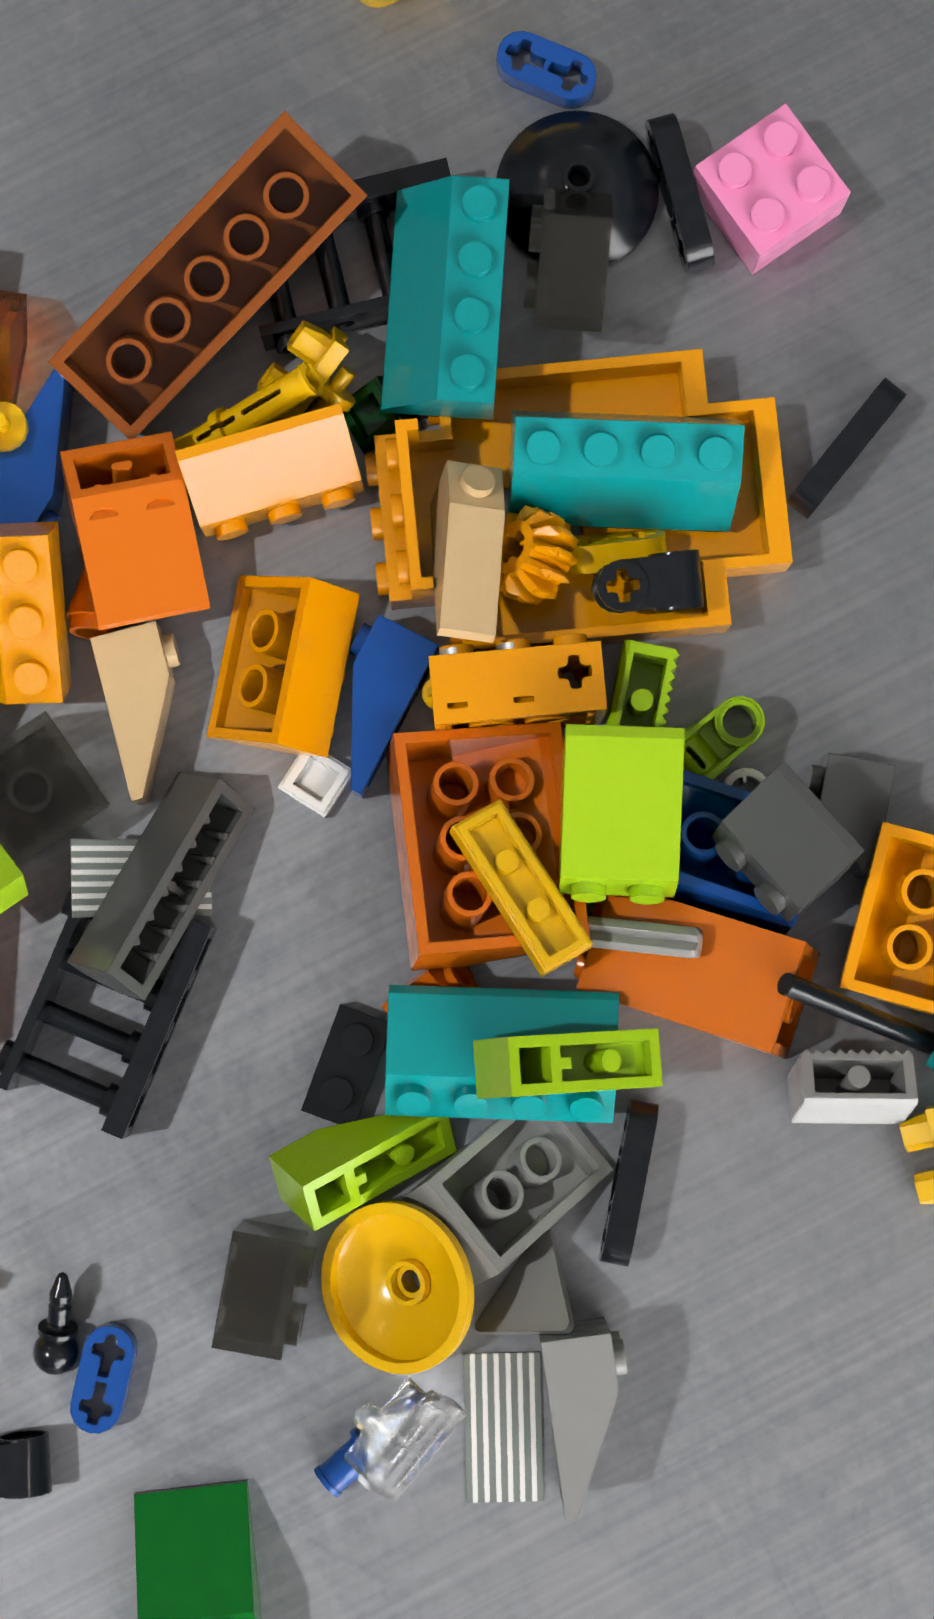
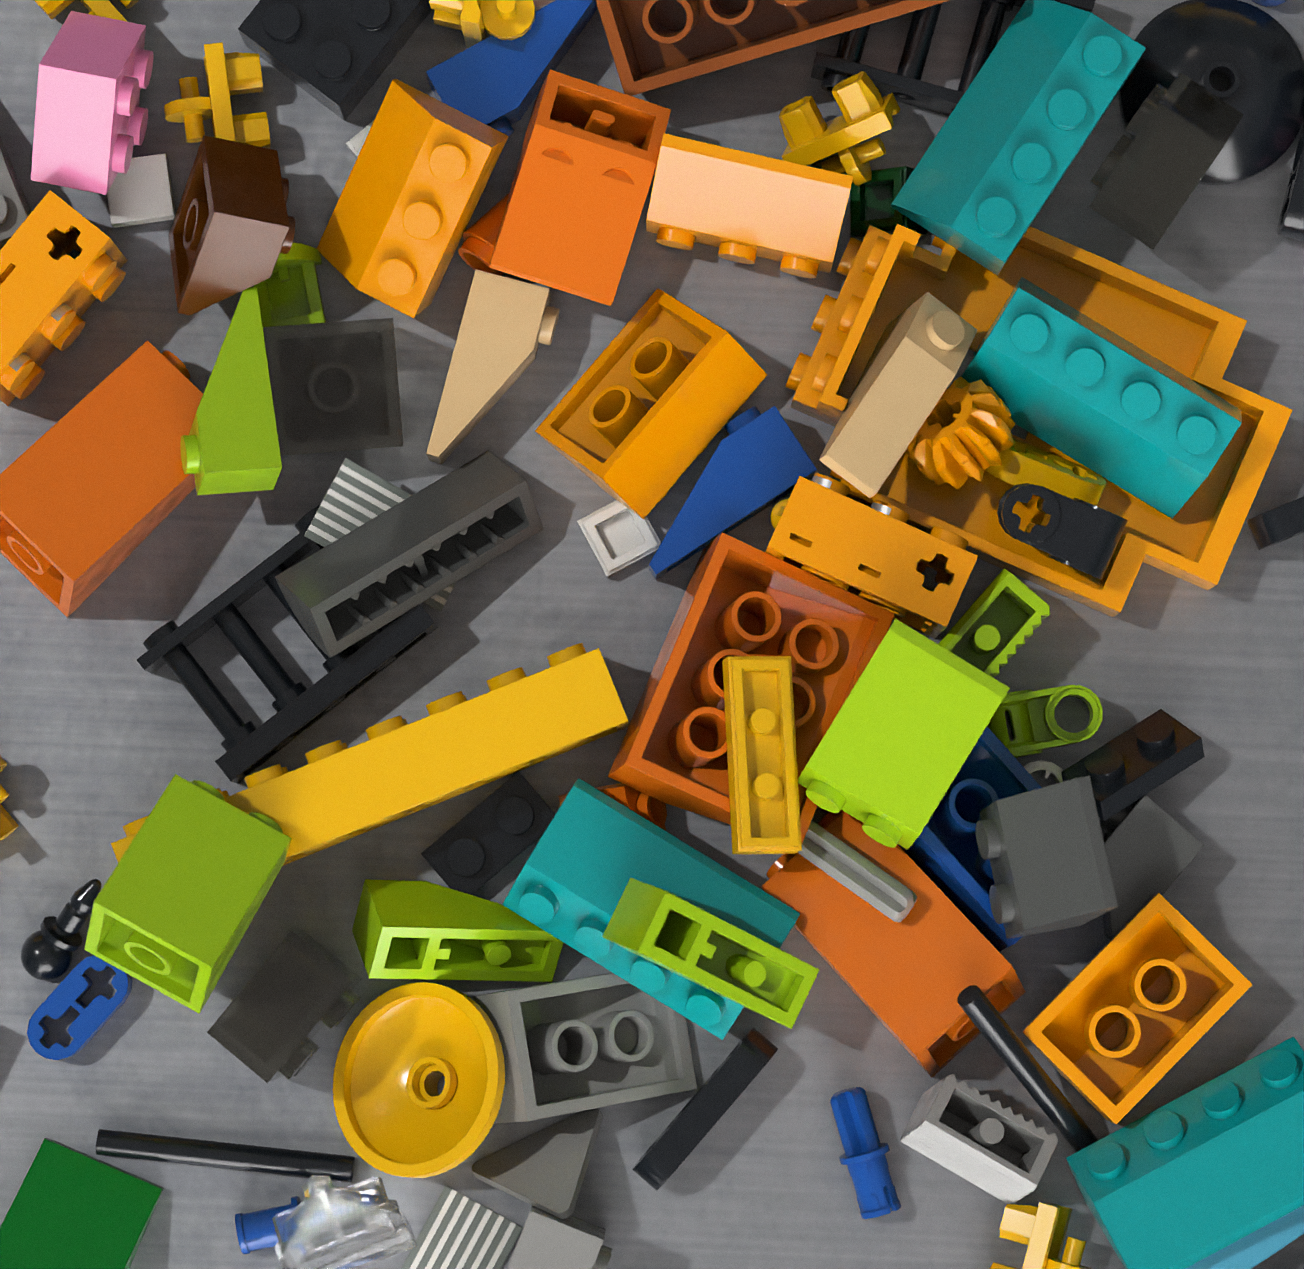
camera: 30 degrees right, 0 degrees up
yellow pin [174,362,324,450] -> none
none -> lime slope [84,774,292,1014]
none -> black bar [96,1129,355,1182]
none -> yellow brick [111,643,629,866]
none -> blue axle [830,1087,901,1219]
none -> black plate [1061,709,1205,821]

